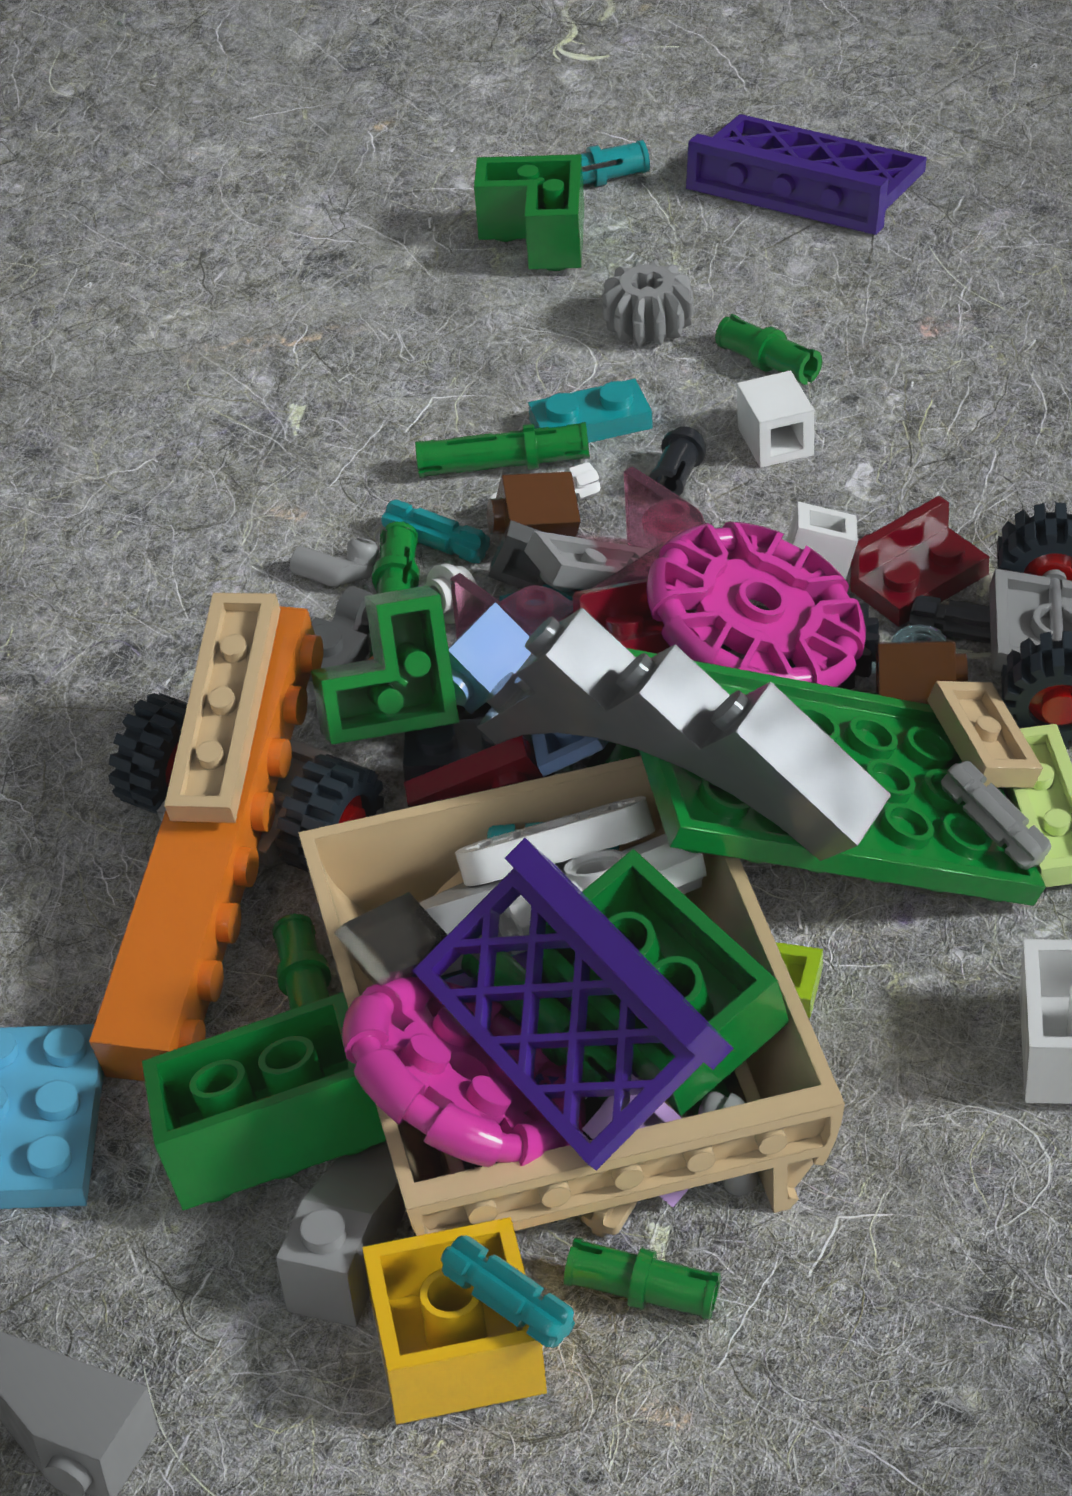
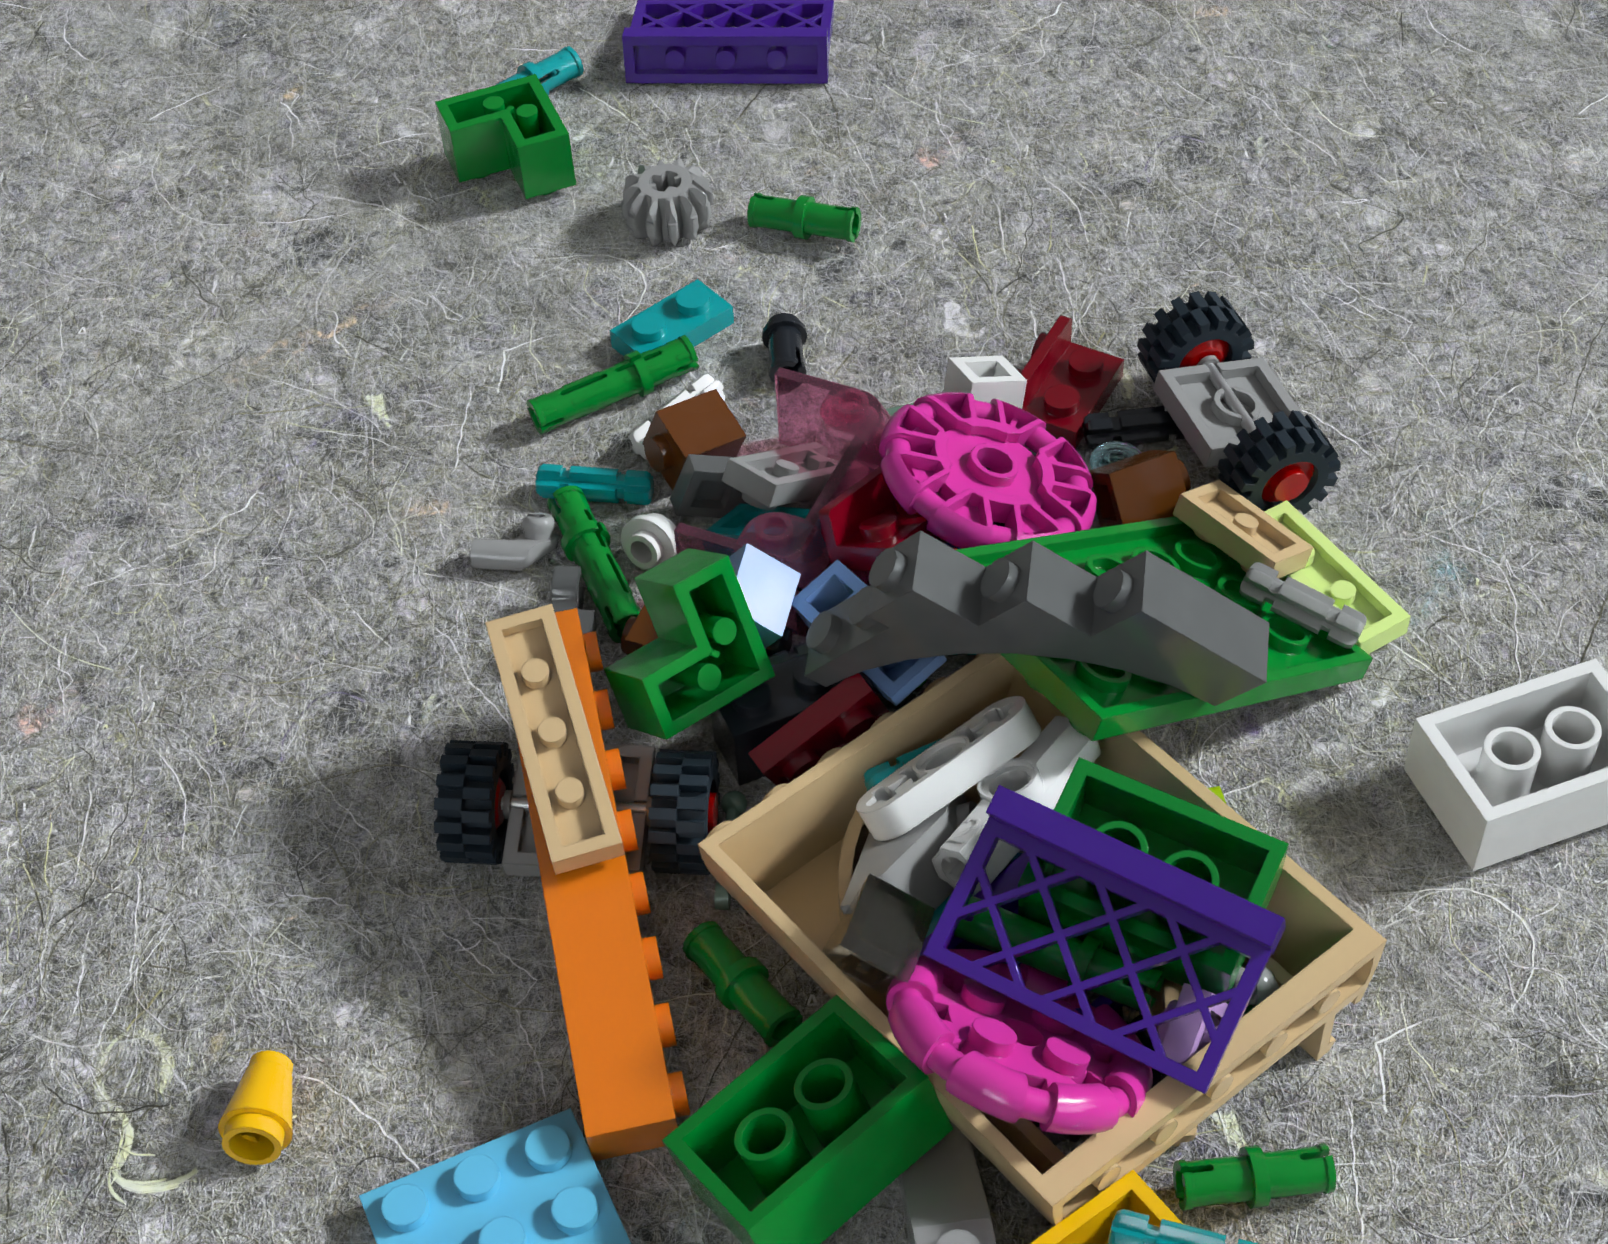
camera: 25 degrees left, 5 degrees up
white brick [737,370,814,468] -> none

